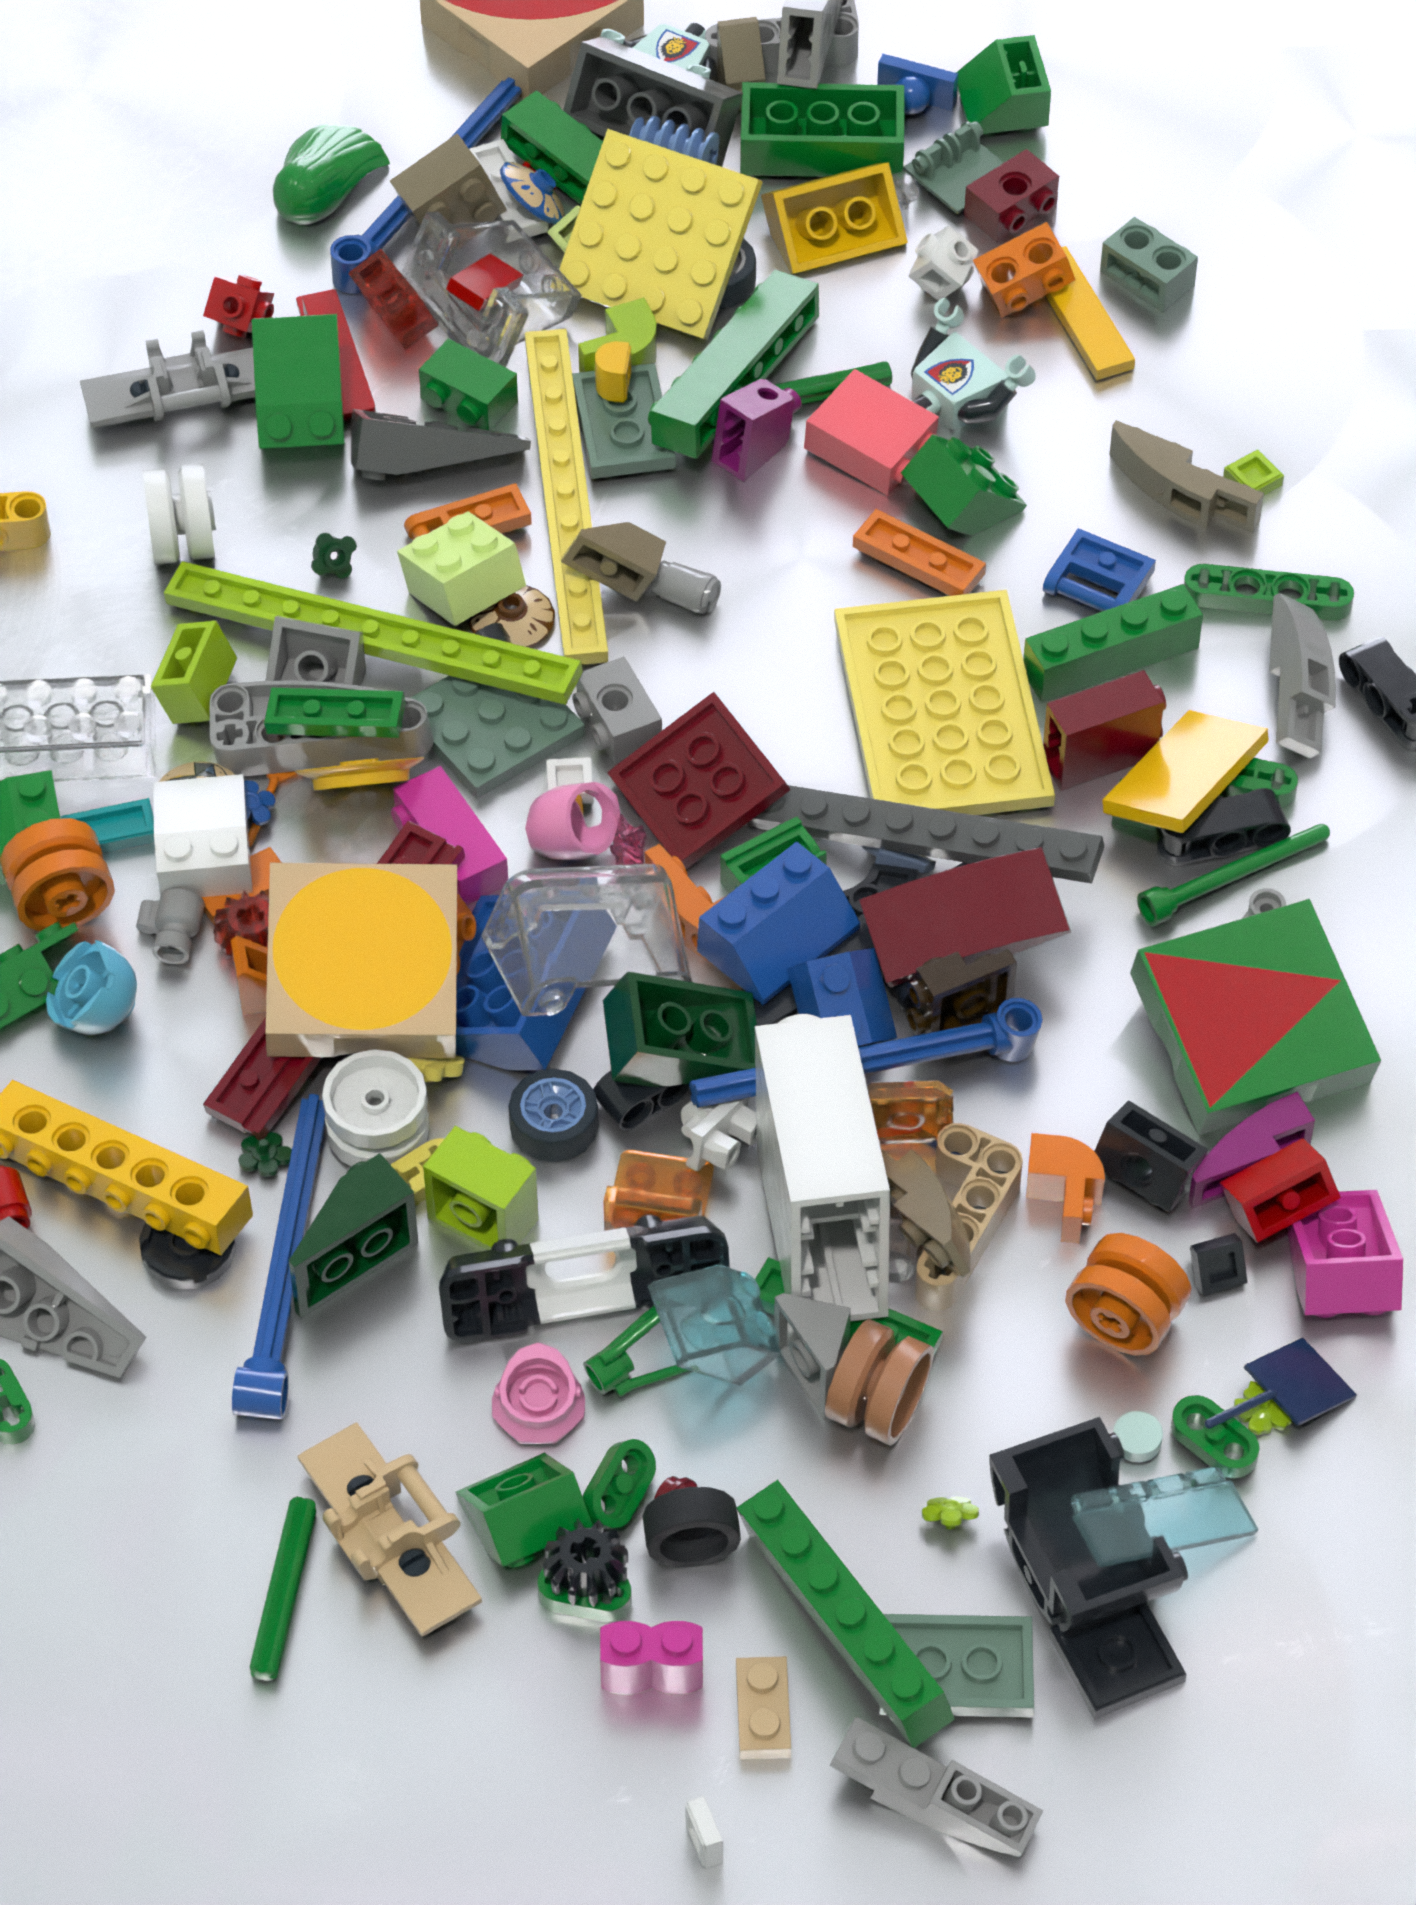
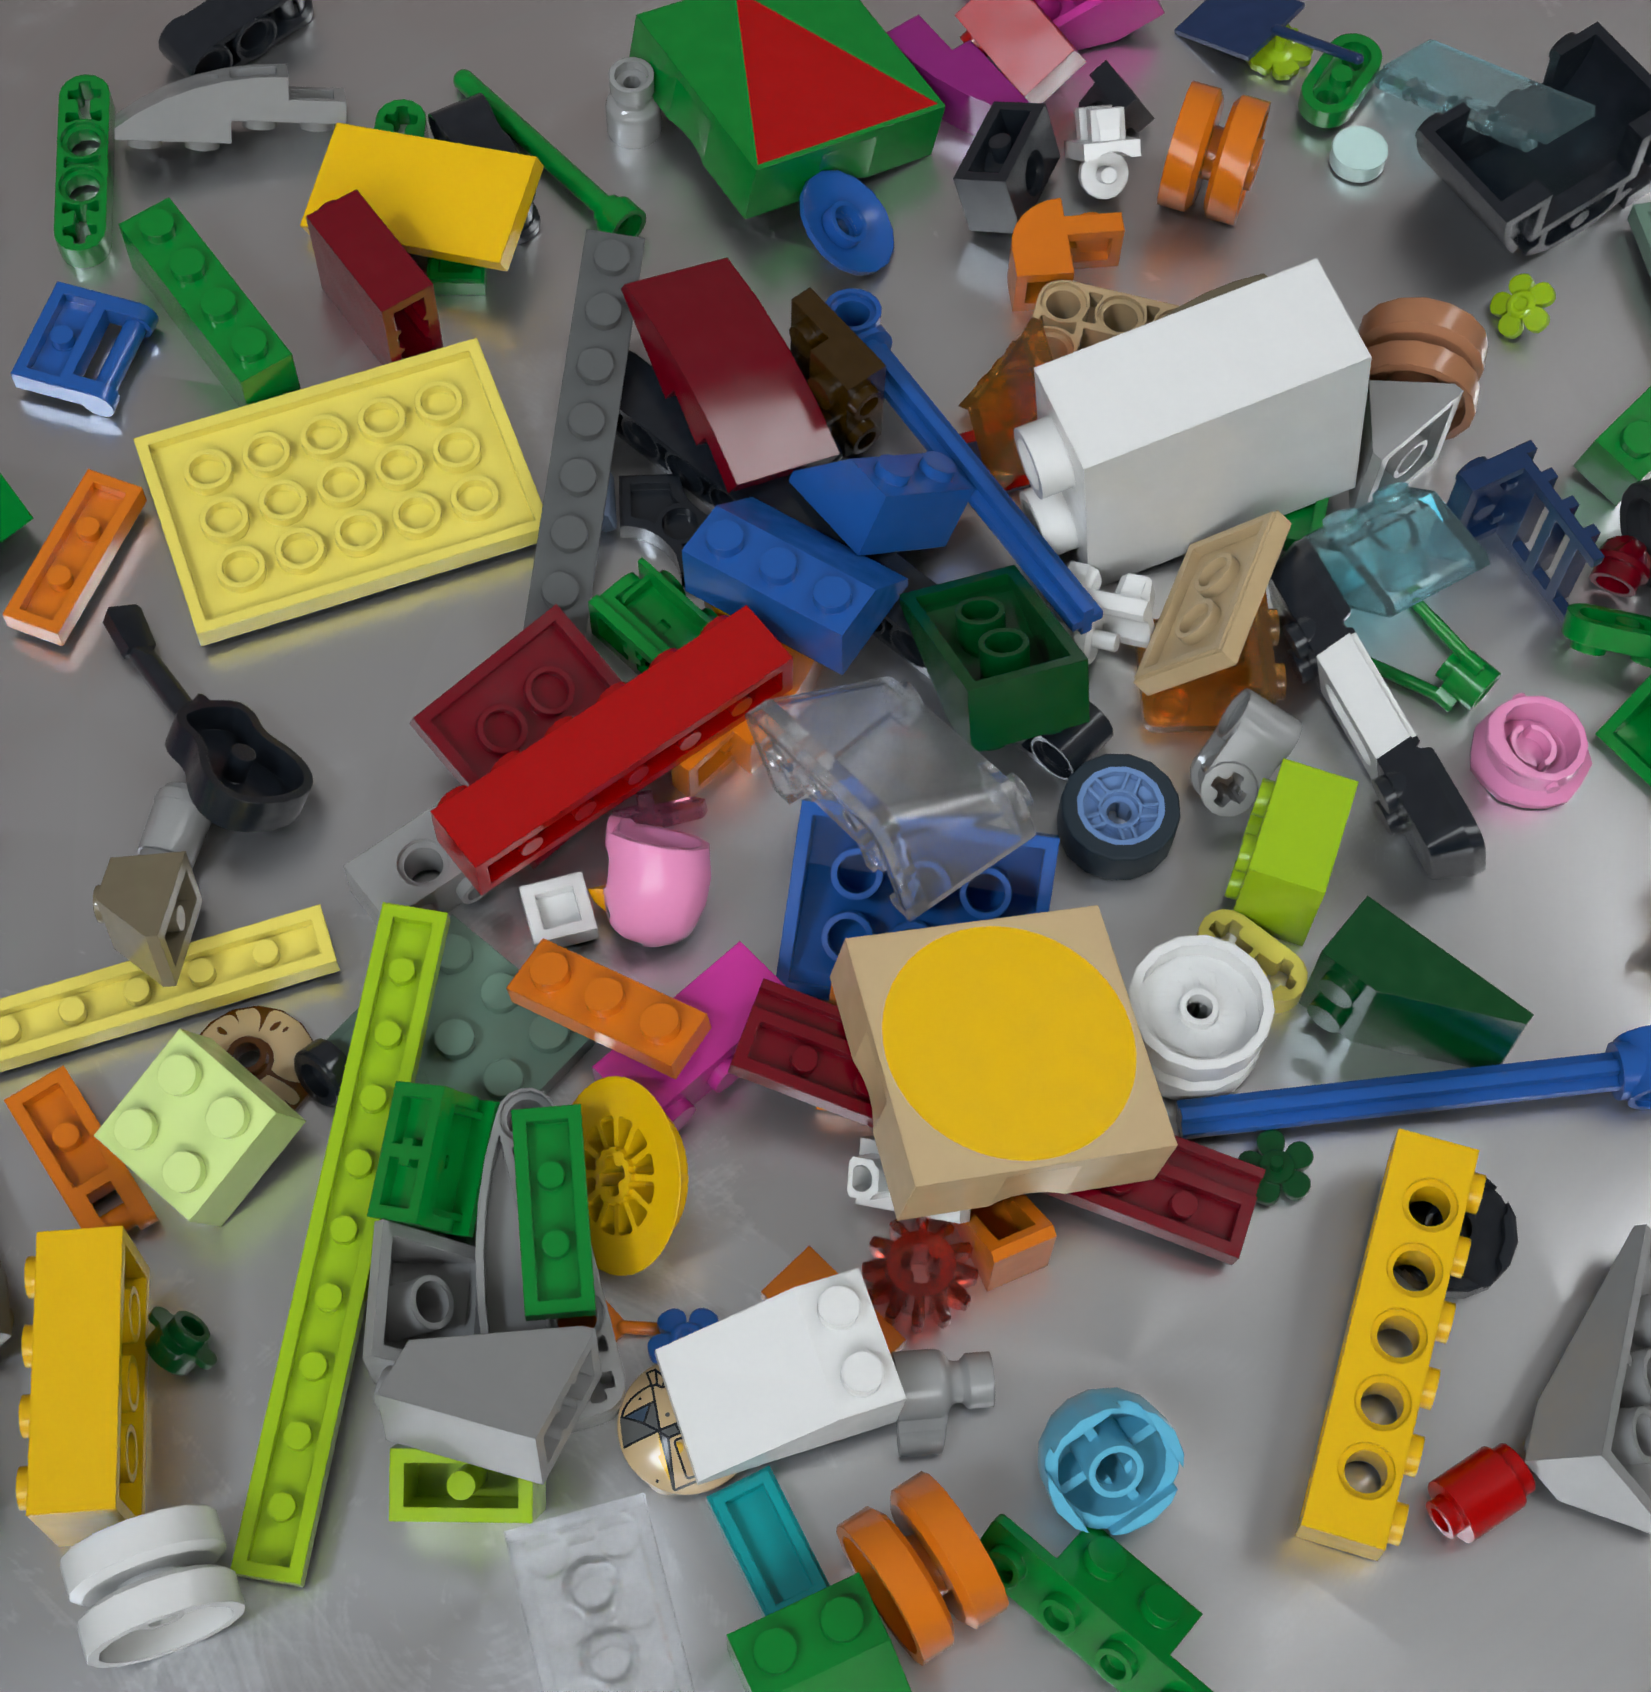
camera: 105 degrees left, 10 degrees up
none -> yellow brick [16,1226,150,1547]
none -> black piece [102,604,313,833]
none -> green hinge [367,1081,500,1238]
none -> light grey slope [374,1326,602,1485]
none -> red brick [430,605,793,896]
none -> orange plate [506,938,711,1080]
none -> blue dish [799,170,894,276]
none -> white hips [1064,105,1141,199]
none -> tan tile [1133,510,1292,696]
none -> light grey piece [1190,688,1303,817]
none -> dark blue plate [1433,440,1605,624]

